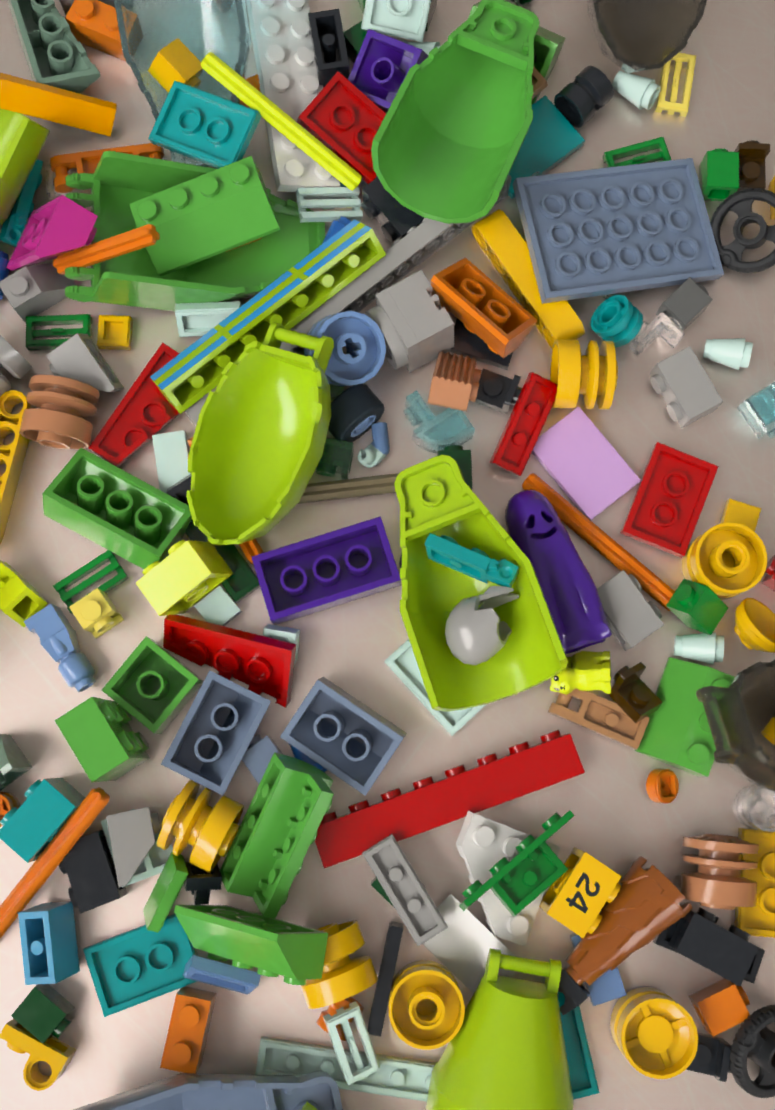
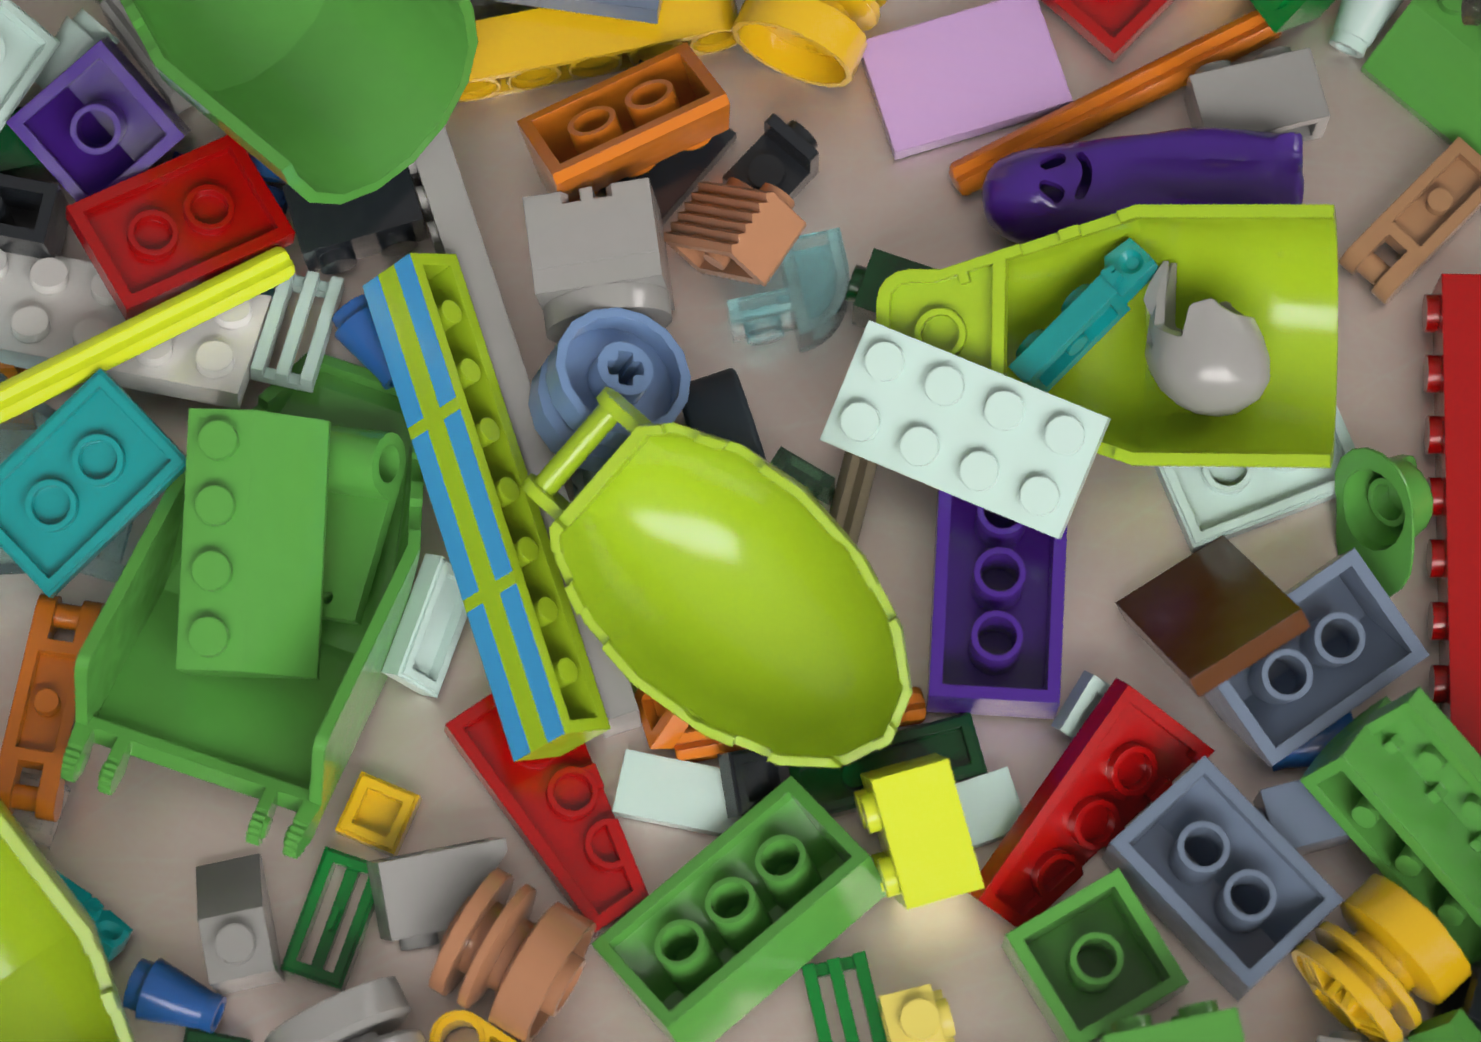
camera: 65 degrees left, 5 degrees down
dark pink slope [6,195,98,271] -> none
orange axle [53,224,160,275] -> none
arm [358,422,390,468] -> none
red tile [490,372,557,476] -> none
neon yellow animal [550,651,611,695] -> none
dark brown bracket [608,662,663,723] -> none
none -> bright green door [322,425,406,625]
none -> light aqua plate [820,320,1111,539]
none -> reddish brown tile [1116,535,1310,697]
none -> bright green piece [1335,447,1433,598]

